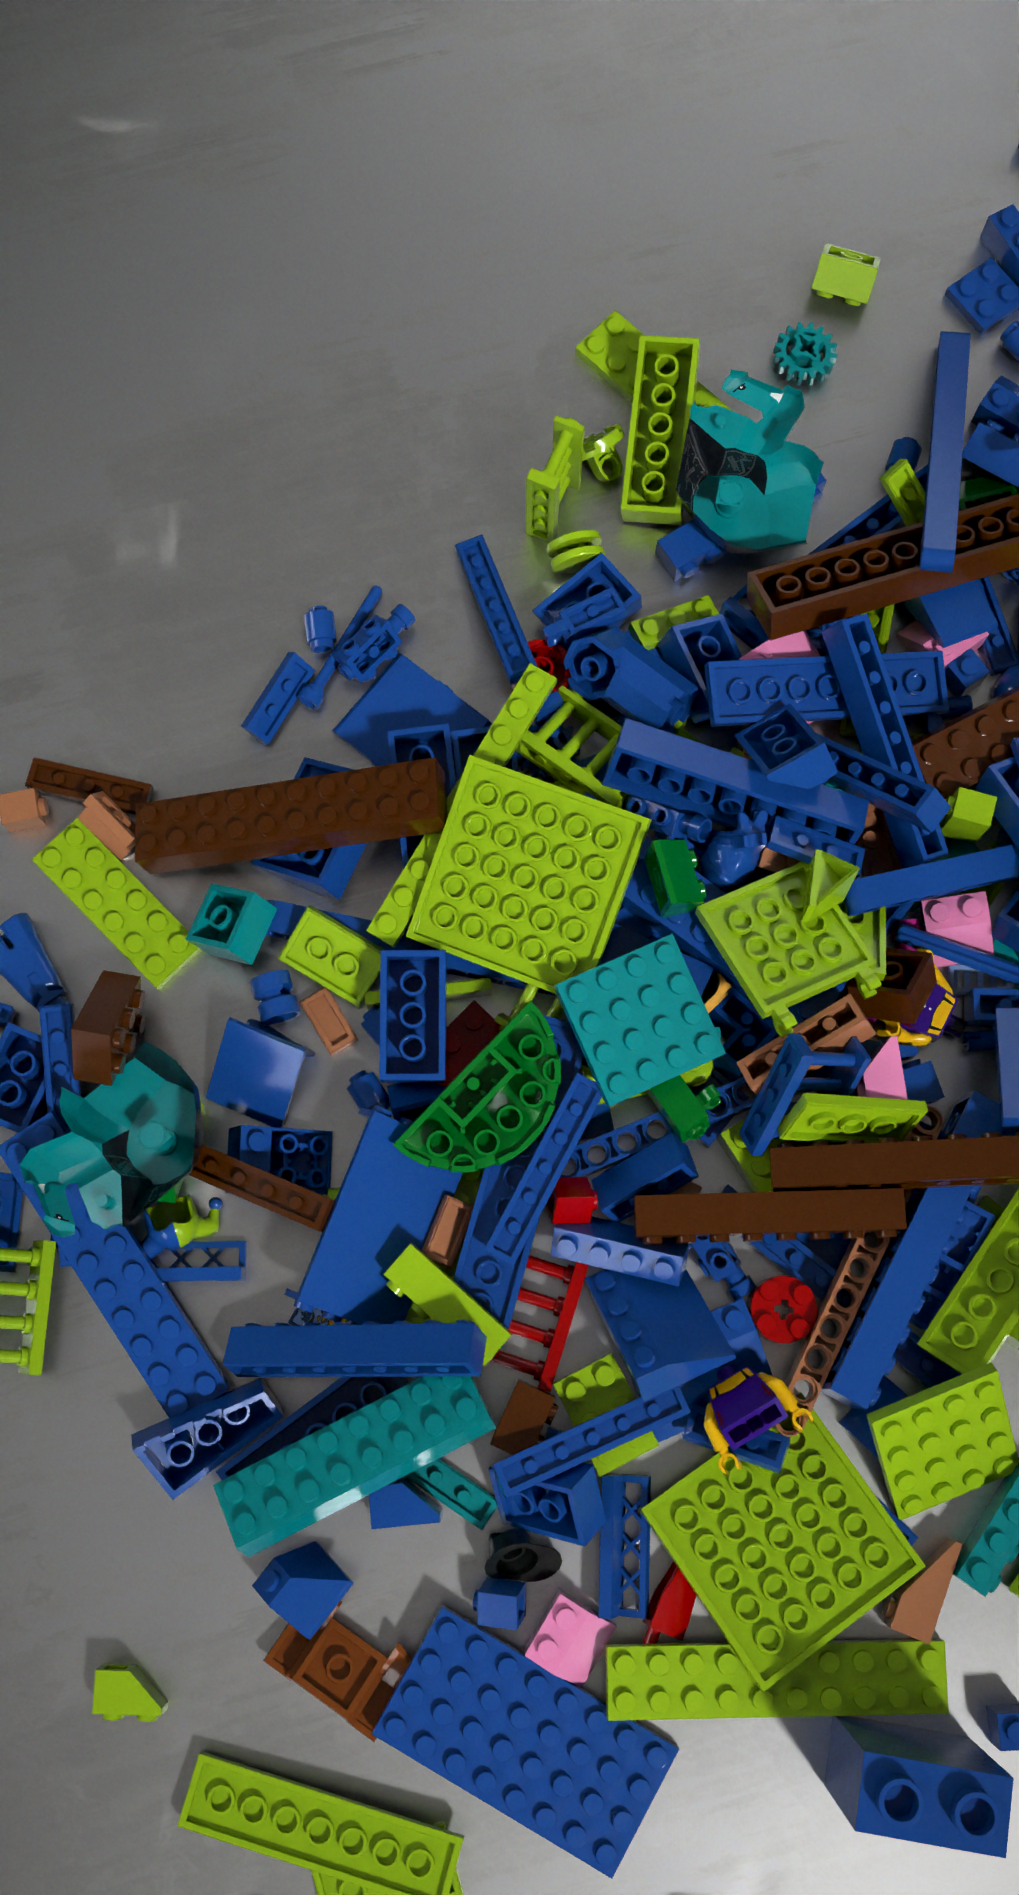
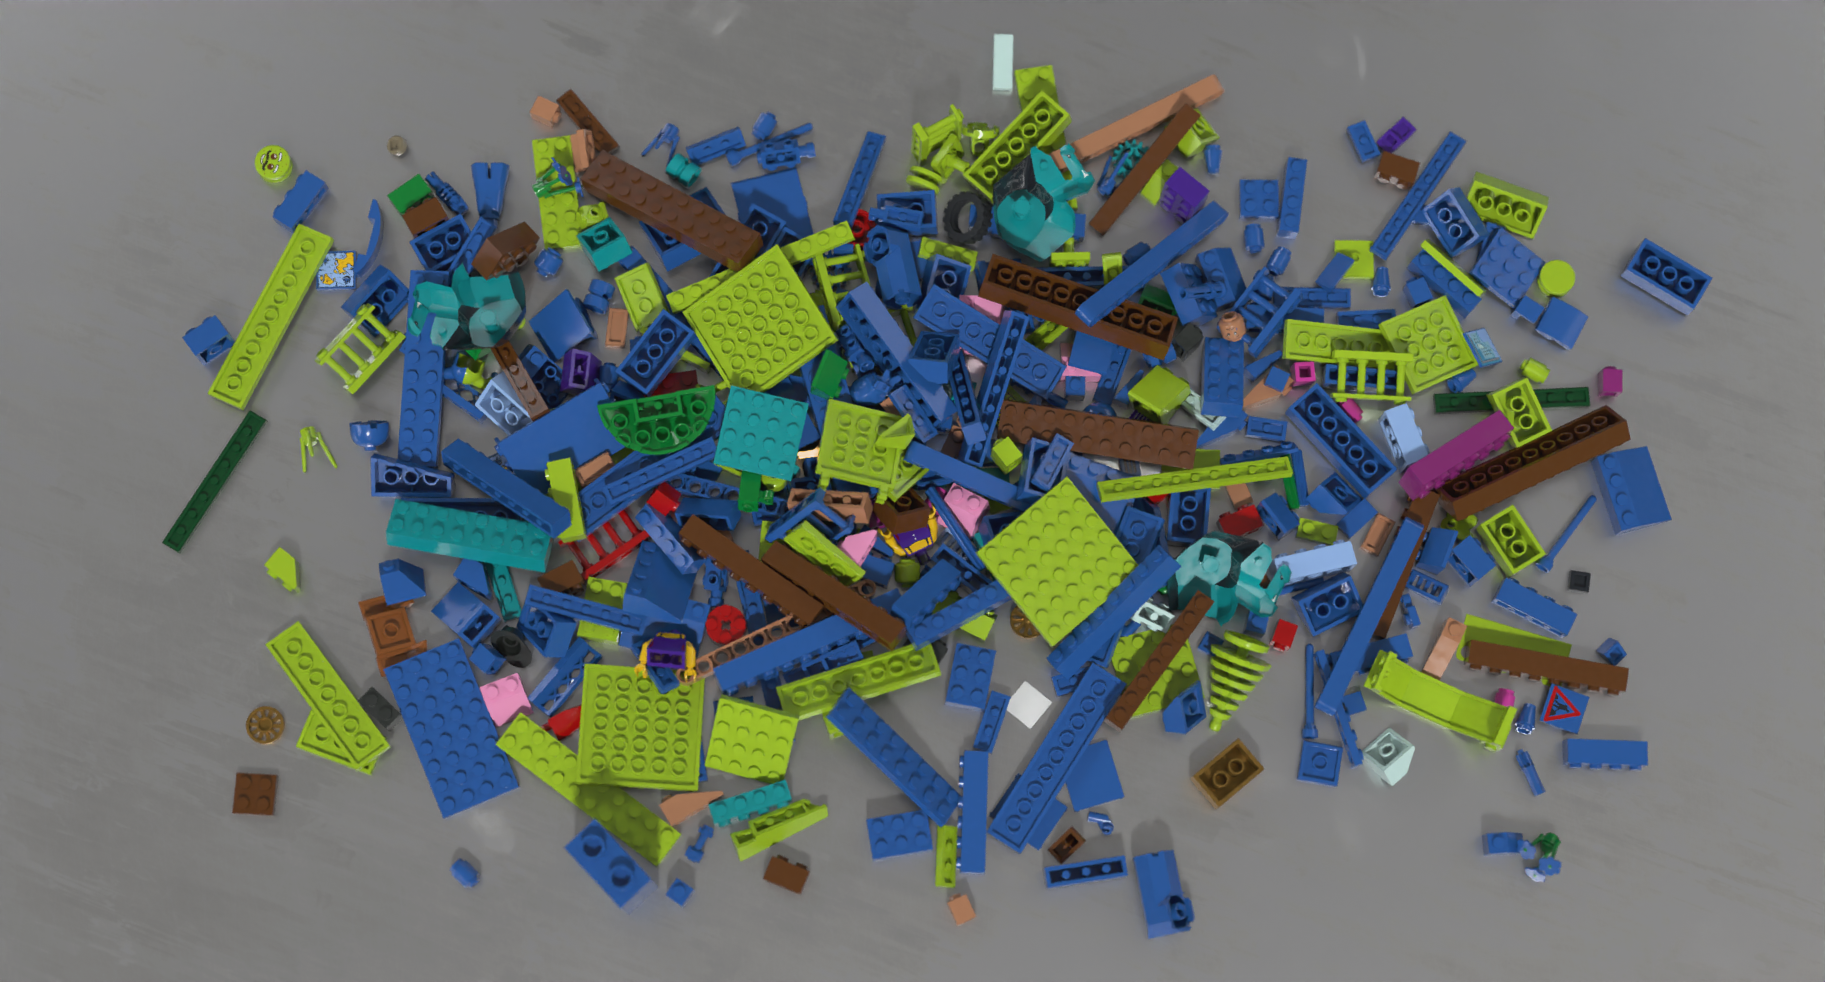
camera: 30 degrees right, 0 degrees up
none -> lime plant [299,426,337,473]
none -> blue cylinder [349,420,389,451]
none -> pearl dark grey brick [358,687,403,731]
none -> blue slope [431,582,502,649]
none -> light blue brick [475,371,533,436]
none -> green plant [532,157,584,199]
none -> blue head [534,247,563,277]
none -> dark purple slope [560,348,602,395]
none -> lime brick [576,202,609,230]
none -> blue plant [641,123,680,170]
none -> teal wheel [665,153,702,189]
none -> blue bar [685,824,714,863]
none -> lime head [895,559,920,588]
none -> lime plate [931,133,970,184]
none -> black tyre [943,191,993,244]
none -> light aqua tile [993,34,1013,91]
none -> nougat beam [1048,74,1225,173]
none -> lime plate [1048,238,1090,267]
none -> reddish brown tile [1088,103,1201,236]
none -> blue plant [1097,152,1128,197]
none -> lime slope [1140,159,1178,205]
none -> dark purple brick [1159,167,1210,224]
none -> blue cone [1203,145,1223,174]

